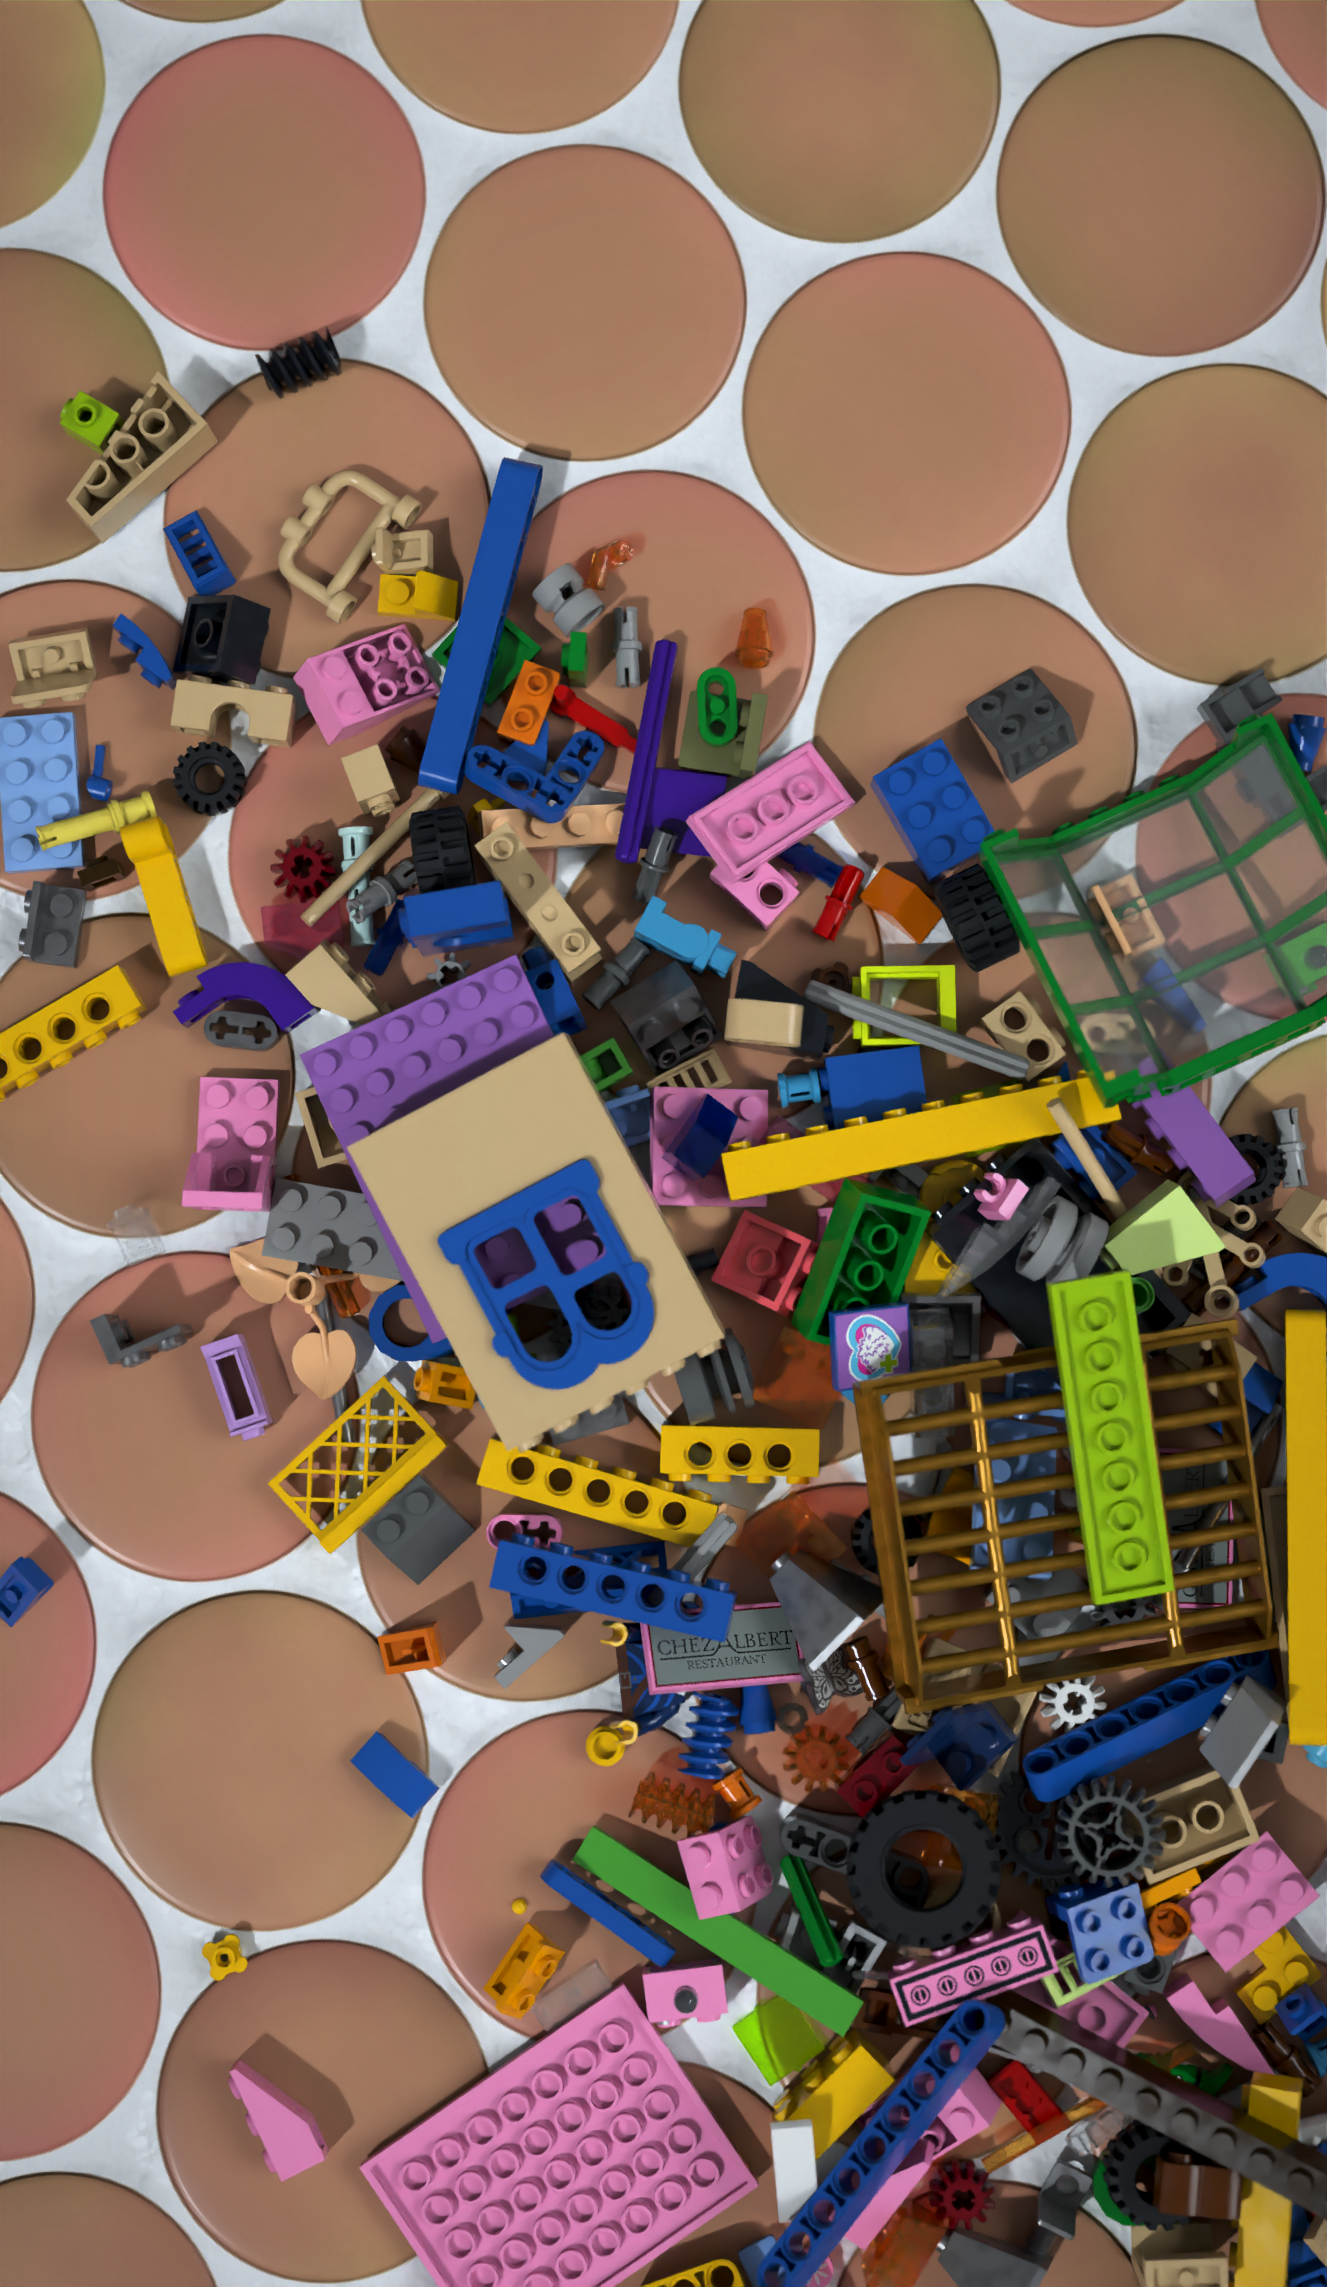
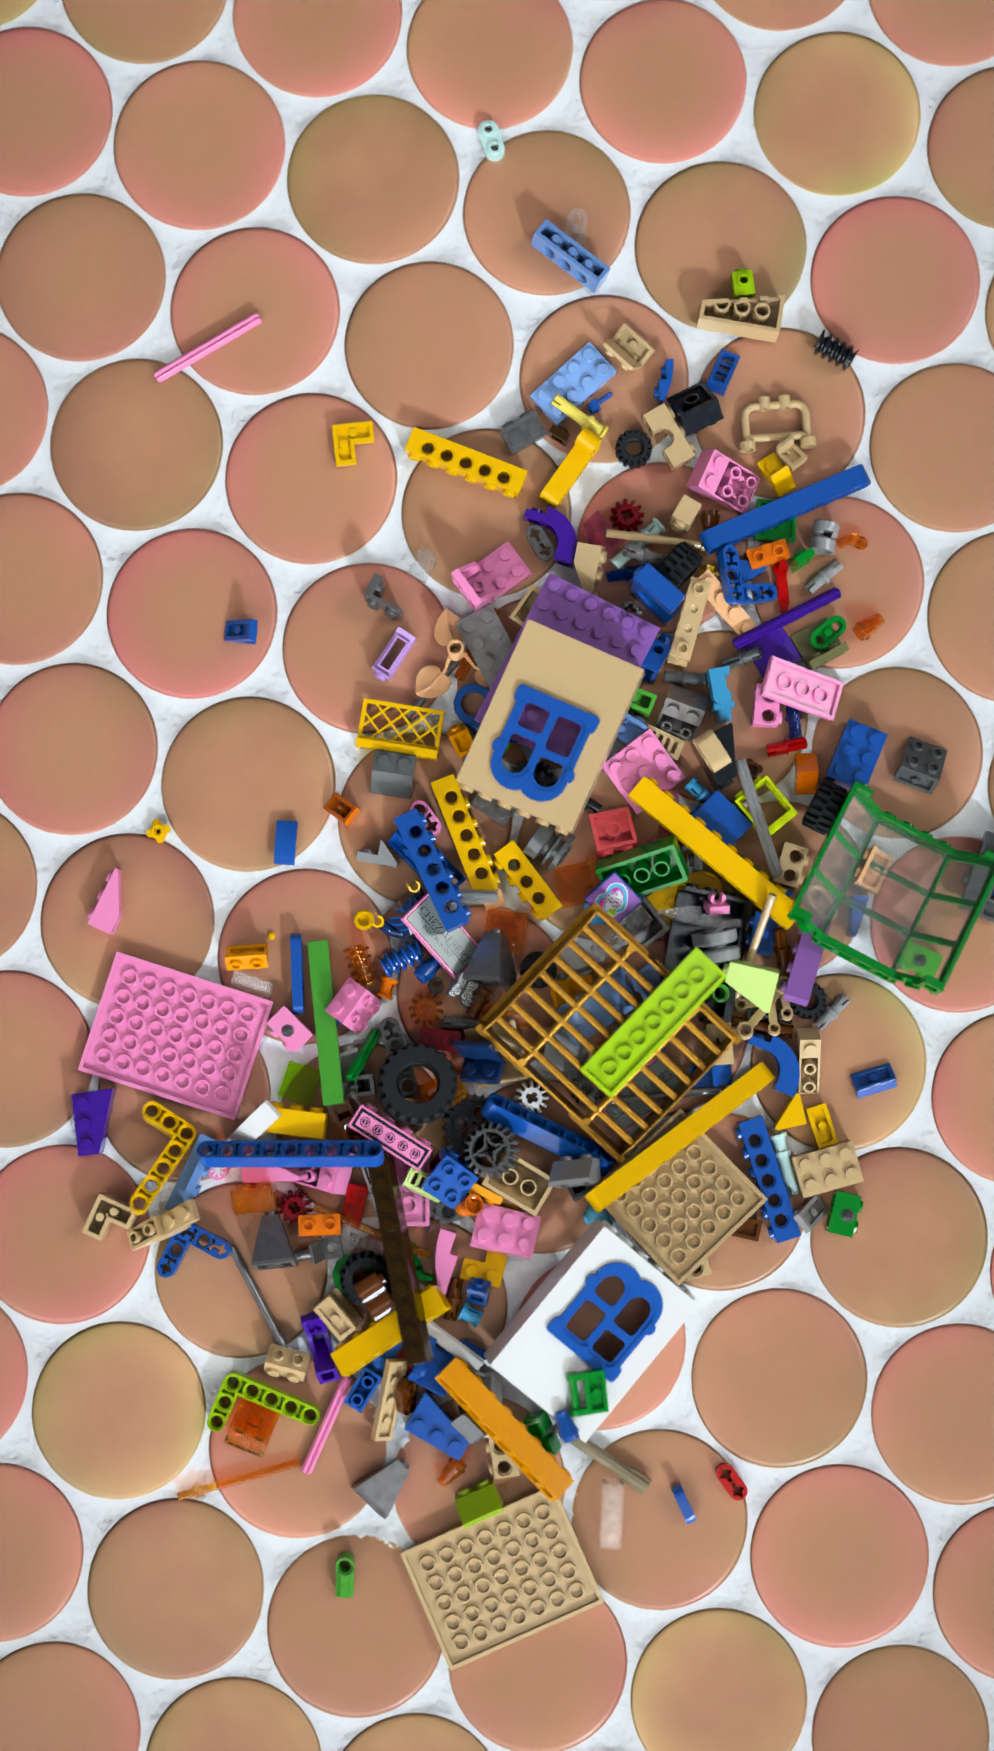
camera: 50 degrees right, 0 degrees up
clear blue slope [661,1093,738,1181] -> none
none -> orange bracket [298,1213,342,1236]

